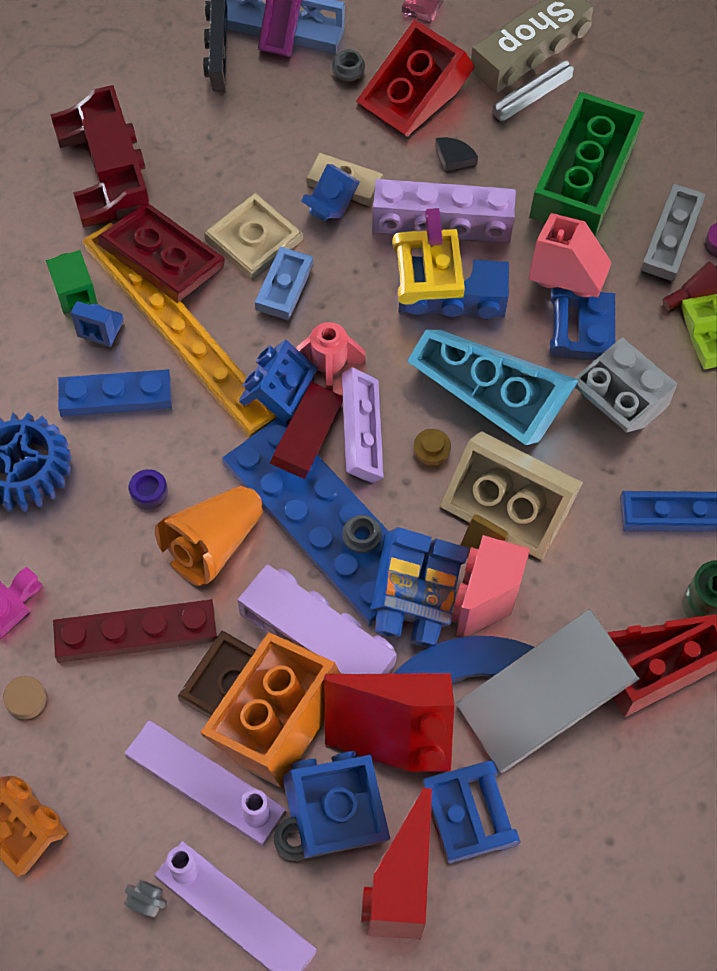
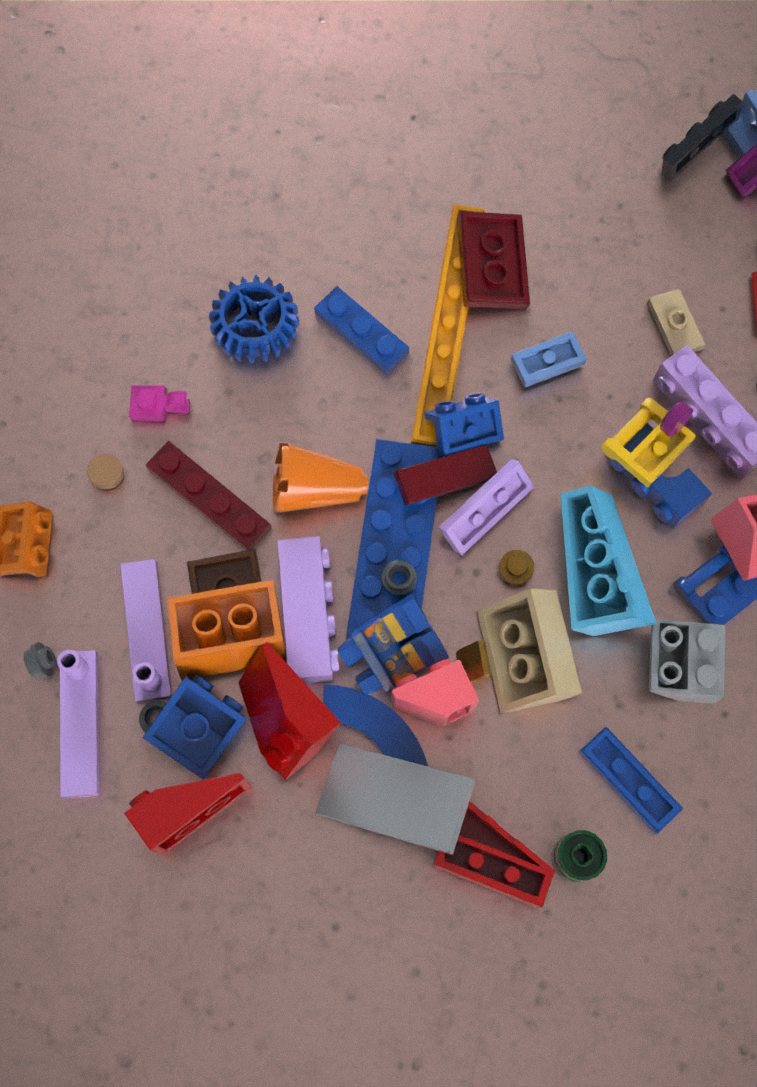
camera: 50 degrees right, 10 degrees up
green brick [46,250,98,314] -> none
dark red bracket [50,85,149,227] -> none
blue bracket [71,301,124,347] -> none
dark purple tile [128,469,168,509] -> none
tan tile [204,193,303,280] -> none
coral brick [296,322,365,391] -> none
blue bracket [301,164,360,221] -> none
blue plate [423,761,521,864] -> none

